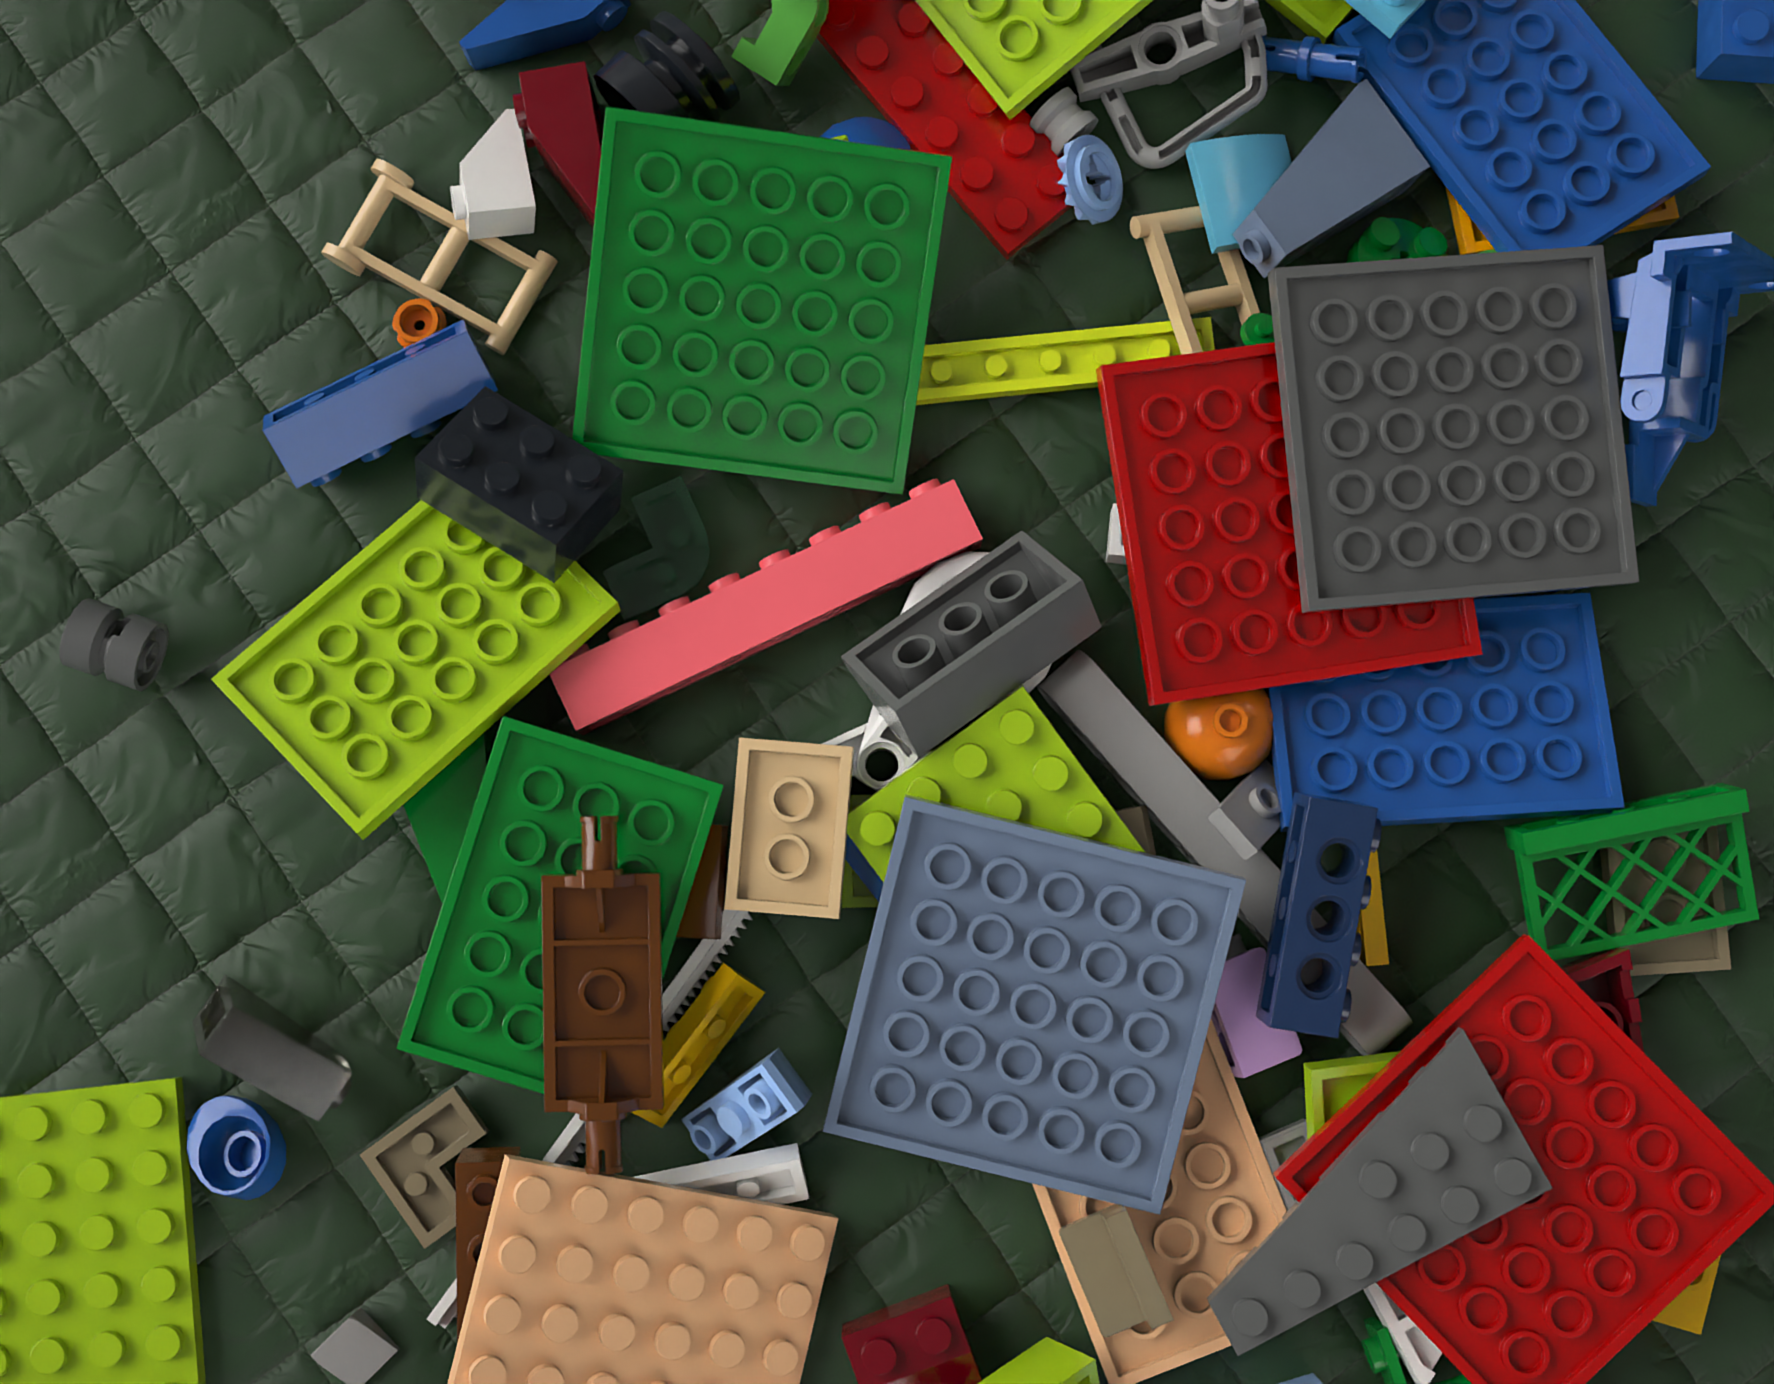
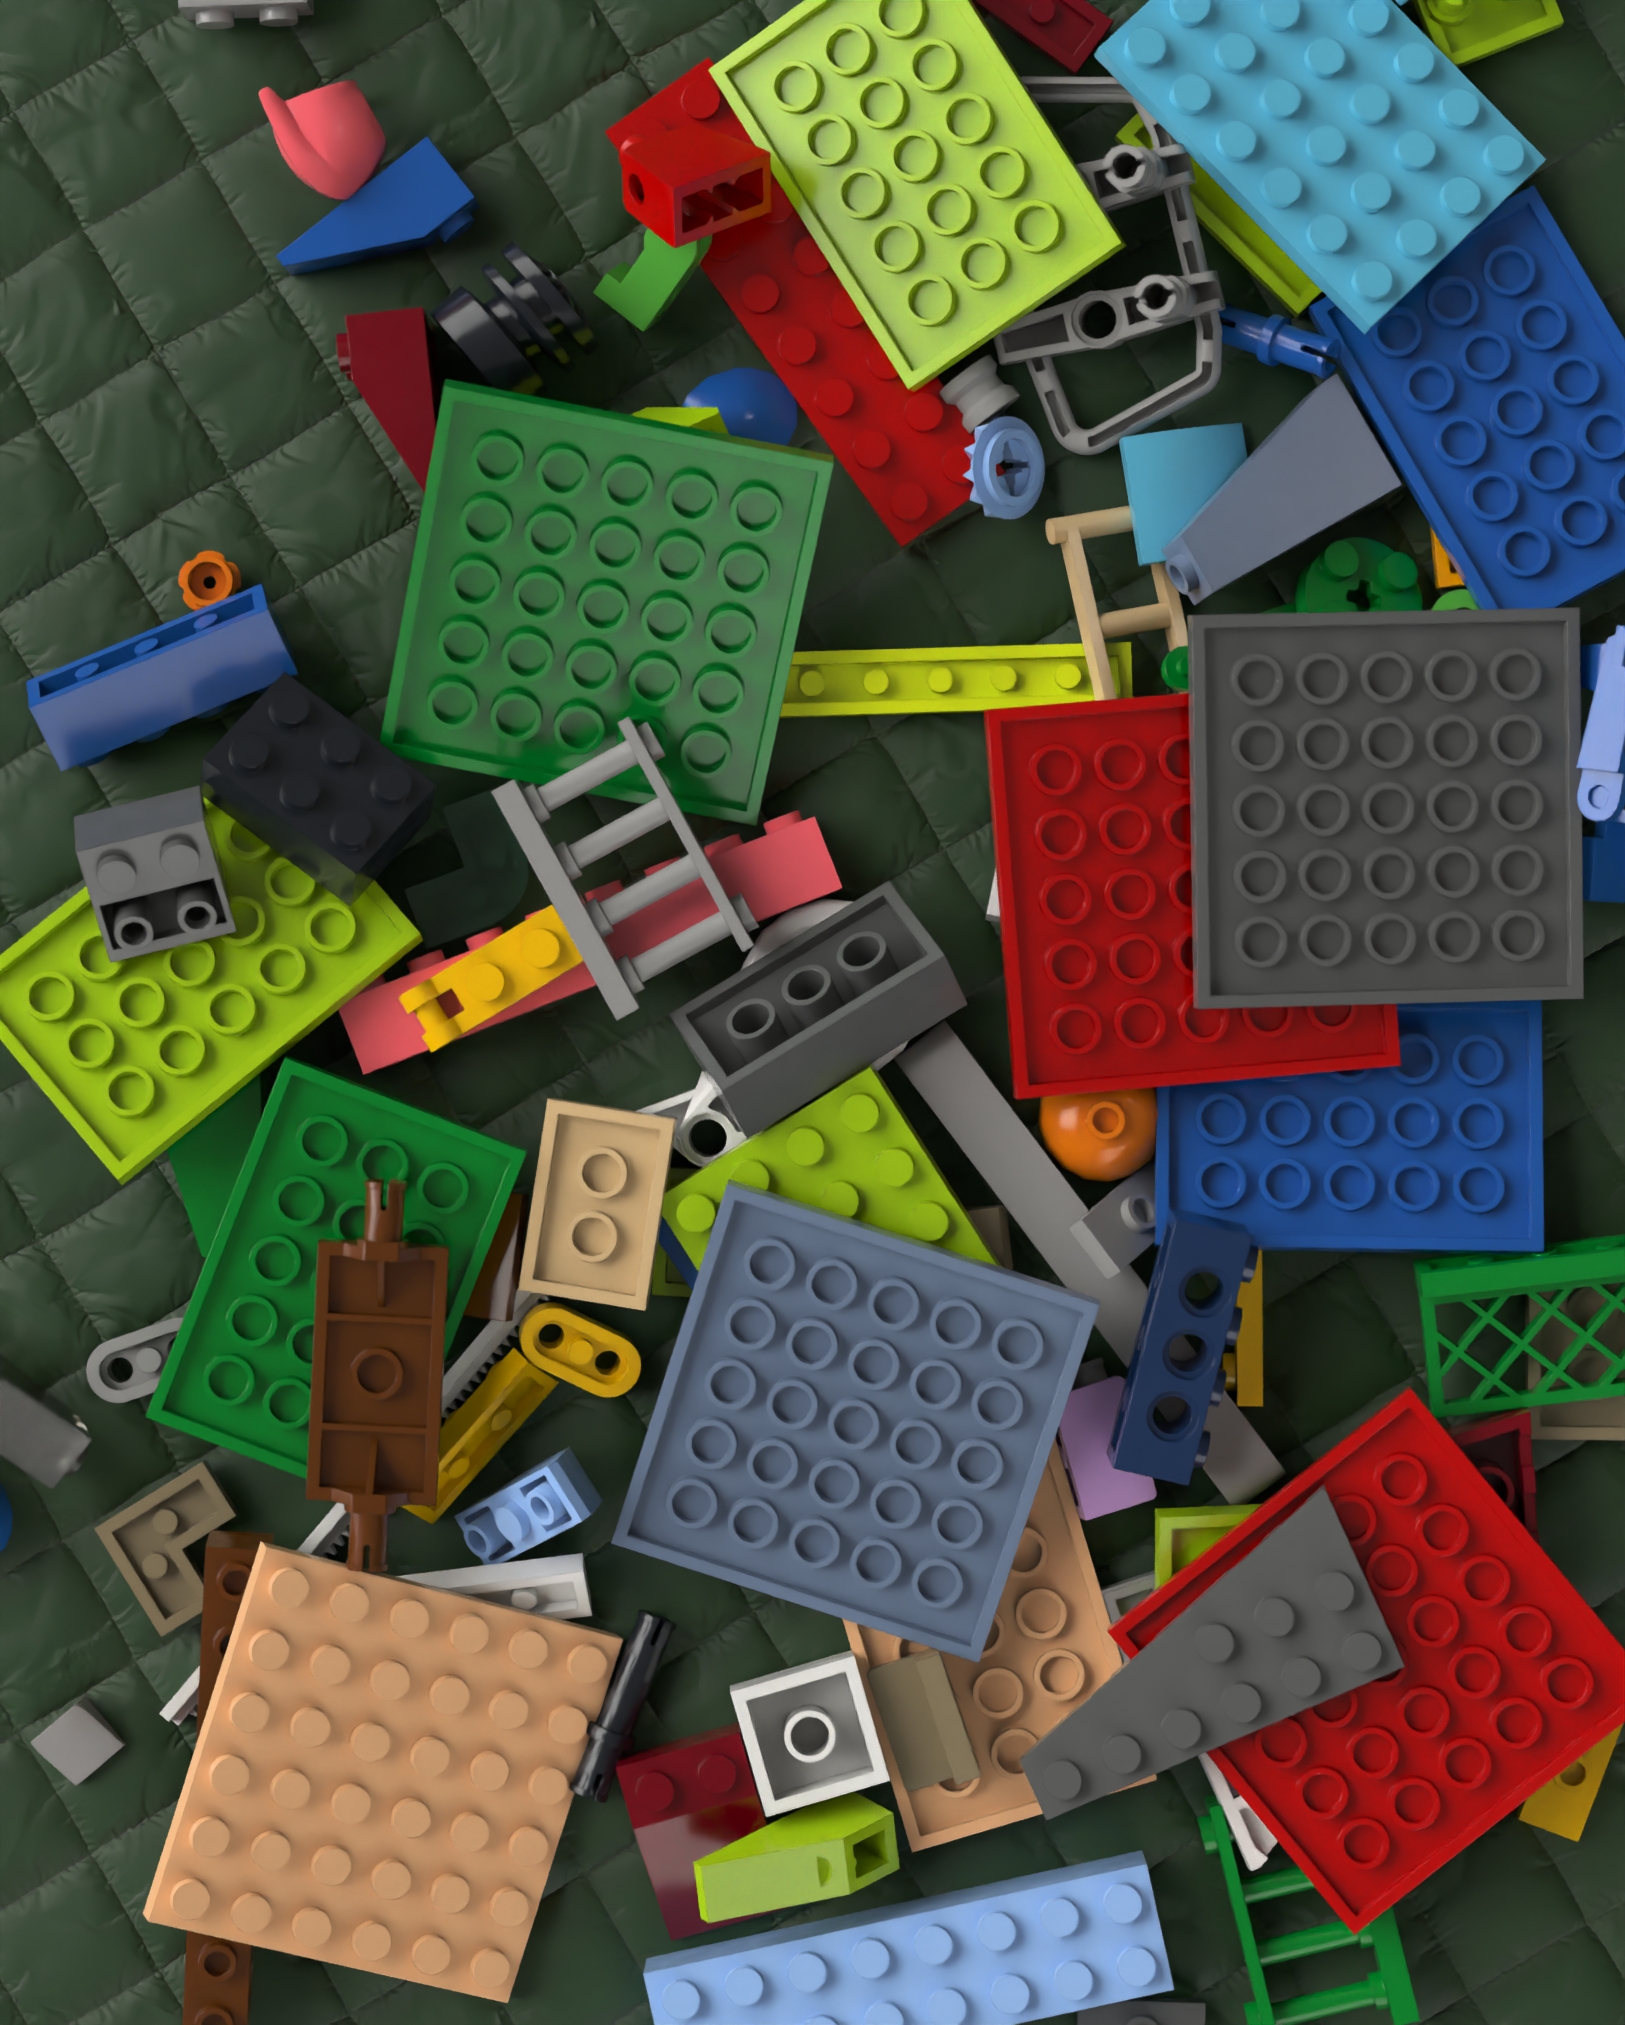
camera: 10 degrees right, 5 degrees up
tan piece [321,159,558,355] -> none
white slope [450,109,536,240] -> none
none -> dark grey slope [74,785,236,963]
none -> light grey plate [86,1316,184,1403]
none -> yellow plate [398,904,584,1053]
none -> light grey fence [491,716,759,1020]
none -> yellow plate [518,1302,641,1397]
none -> black pin [568,1609,677,1803]
none -> white brick [730,1650,890,1817]

